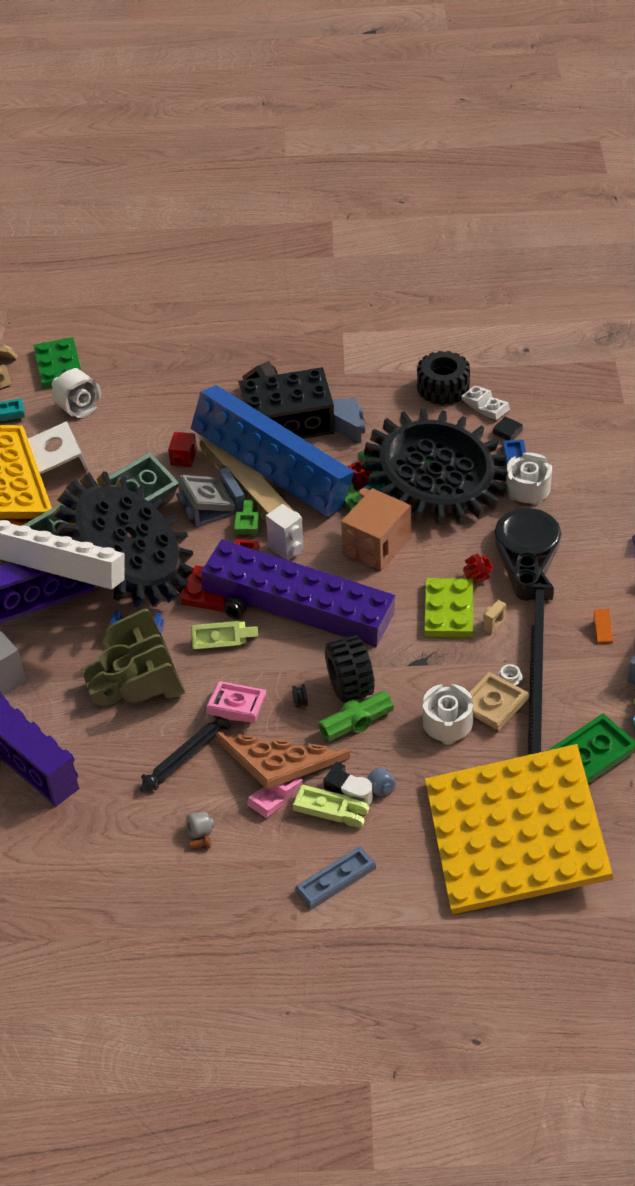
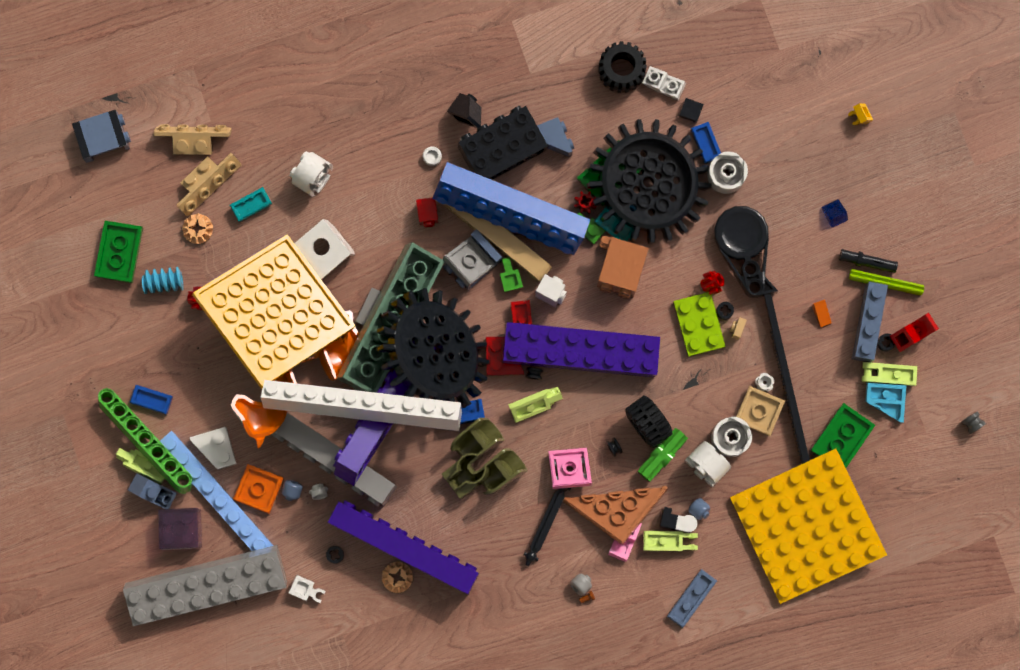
camera: 20 degrees left, 35 degrees up
green plate [33,337,82,389] -> none
none -> white brick [685,441,731,487]
none -> black bush [716,302,734,320]

